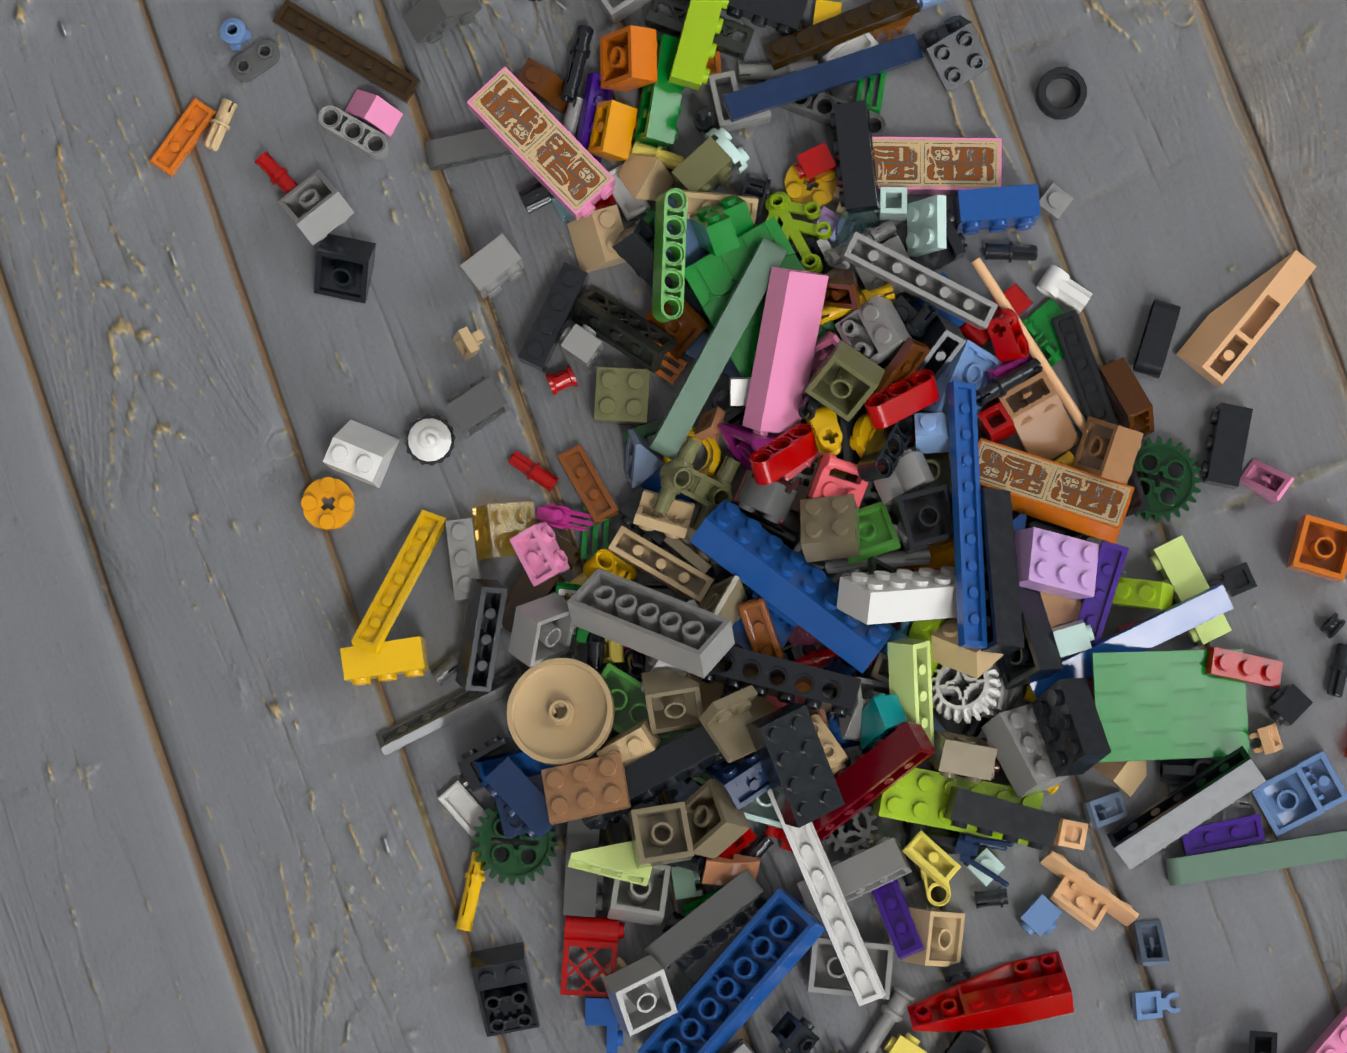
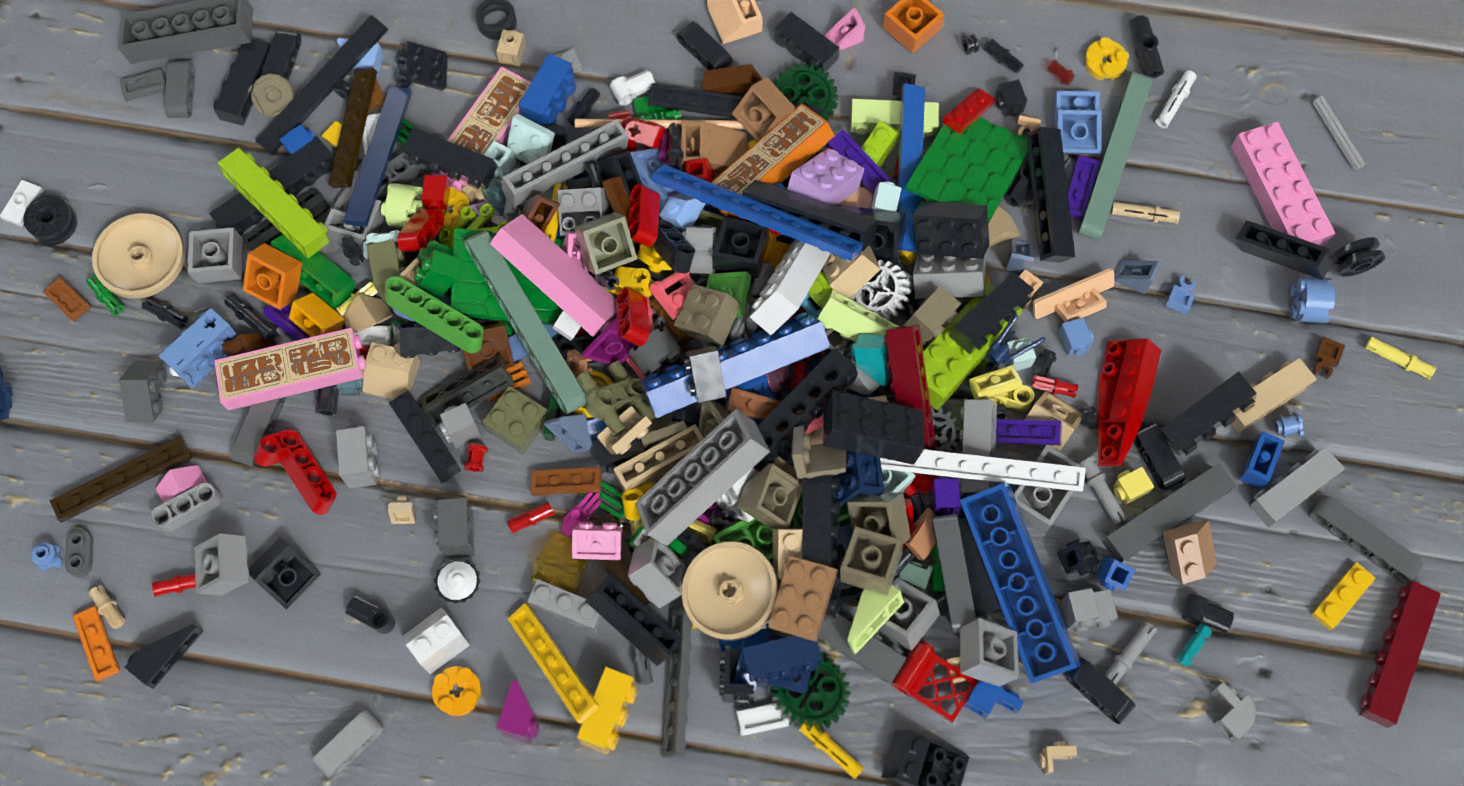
camera: 65 degrees left, 15 degrees down
none -> black slope [124,624,204,689]
none -> medium blue piece [159,308,238,389]
none -> red beam [253,430,337,515]
none -> light grey beam [313,710,384,779]
none -> black piece [345,595,395,634]
none -> yellowish green brick [381,183,425,229]
none -> red beam [397,208,445,252]
none -> tan brick [496,30,526,67]
none -> magenta slope [496,680,540,743]
none -> brick [683,346,726,403]
none -> dark purple brick [929,476,960,516]
none -> red axle [1031,375,1078,398]
none -> tan pin [1111,201,1180,224]

